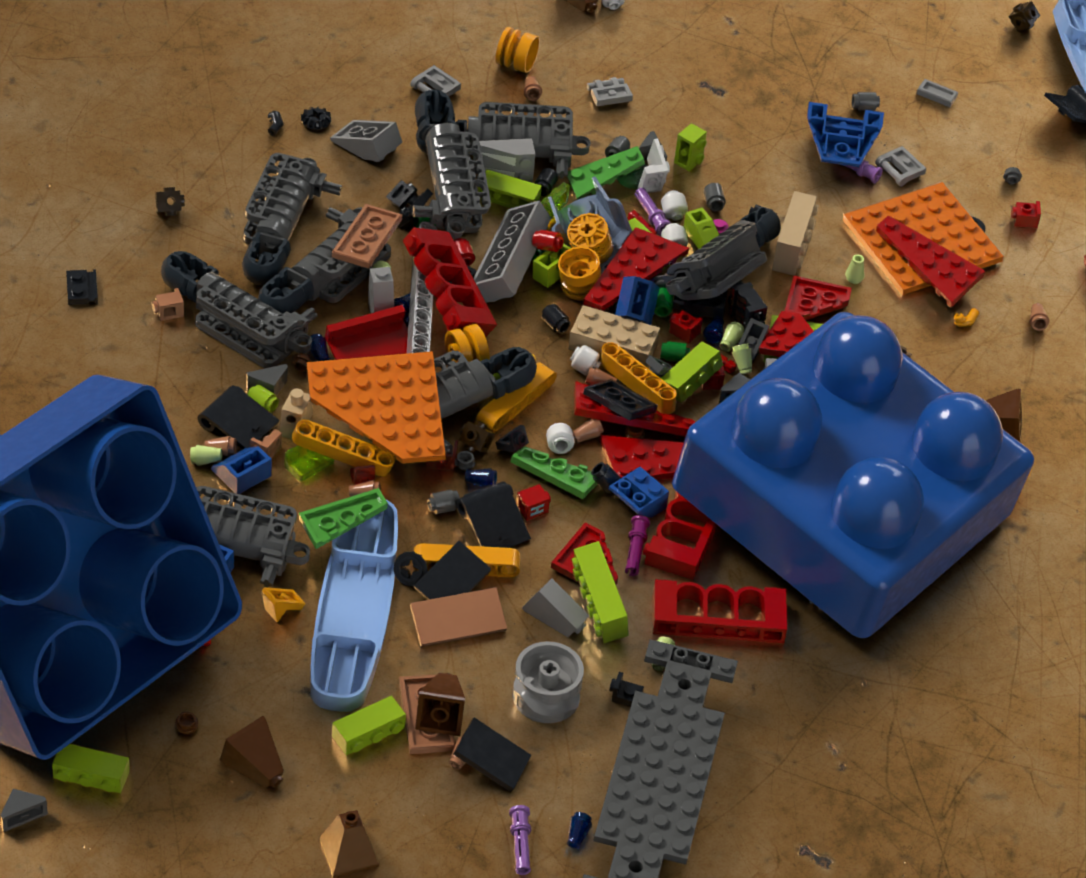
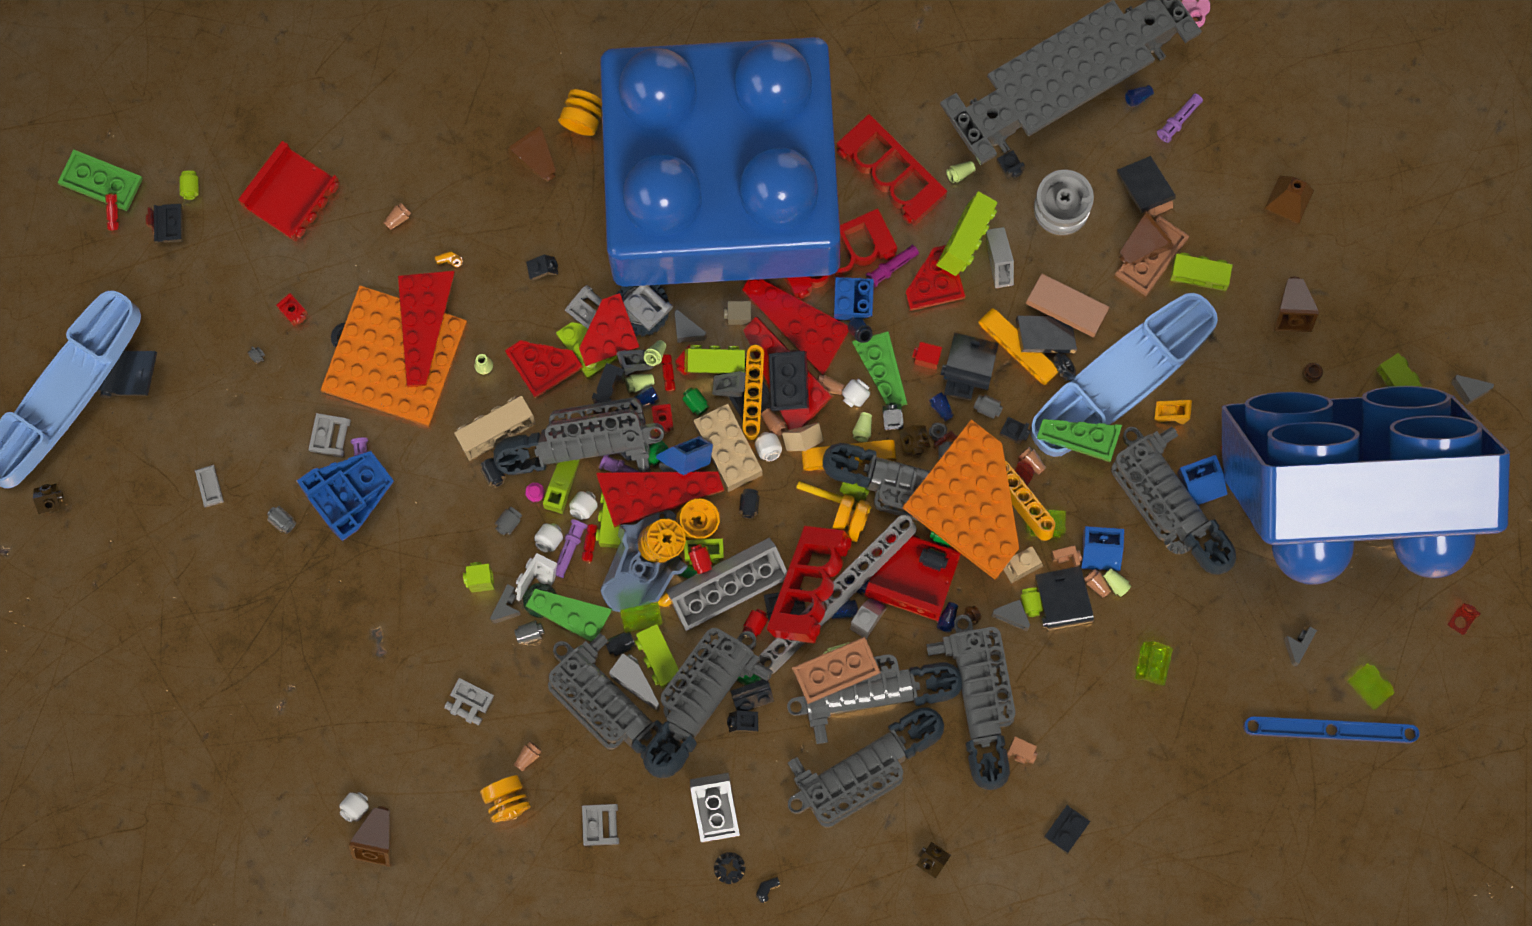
camera: 130 degrees left, 30 degrees up
none -> tan slope [782,422,824,451]
none -> yellowish green cone [852,412,872,442]
none -> black bracket [1000,417,1031,444]

